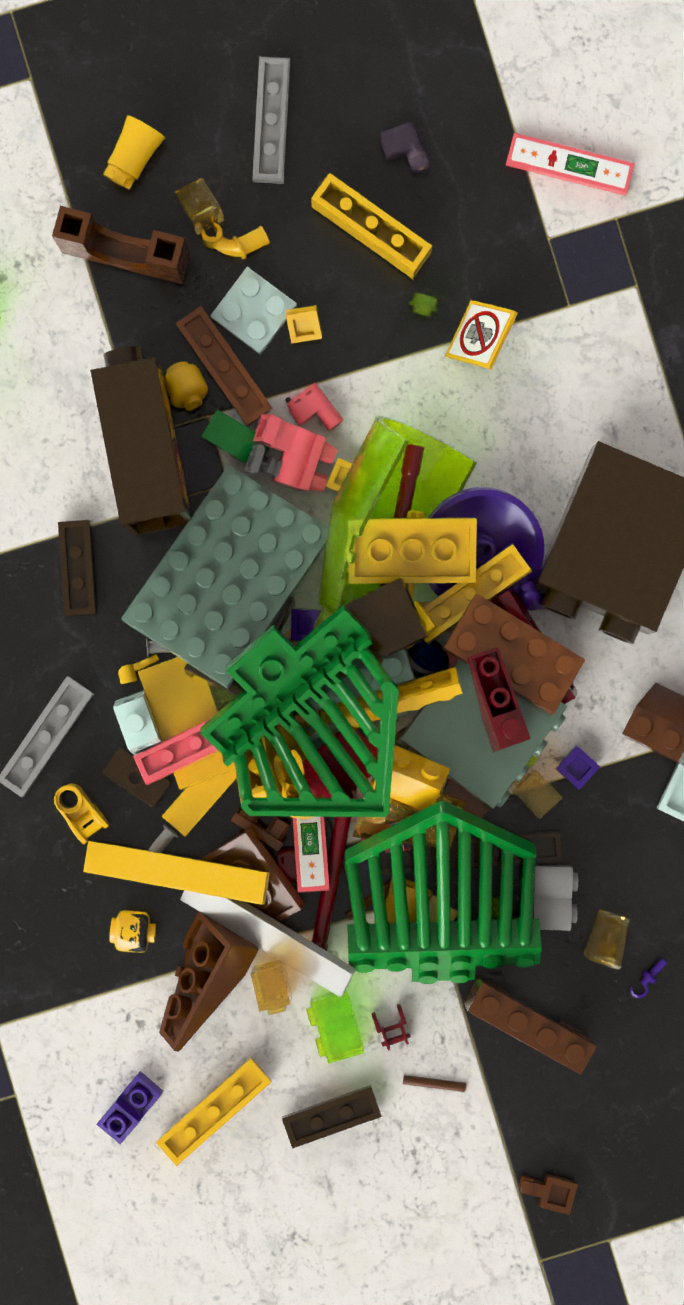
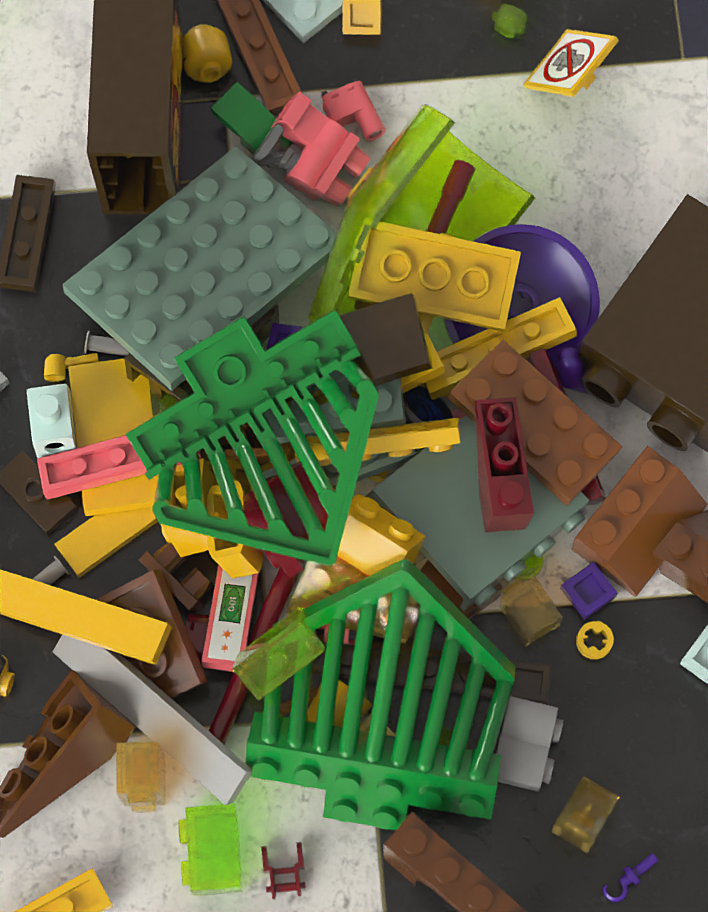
camera: 10 degrees right, 15 degrees down
none -> clear neon green panel [232,607,325,701]
none -> dark orange slope [571,445,708,597]
none -> yellow bush [576,621,614,660]

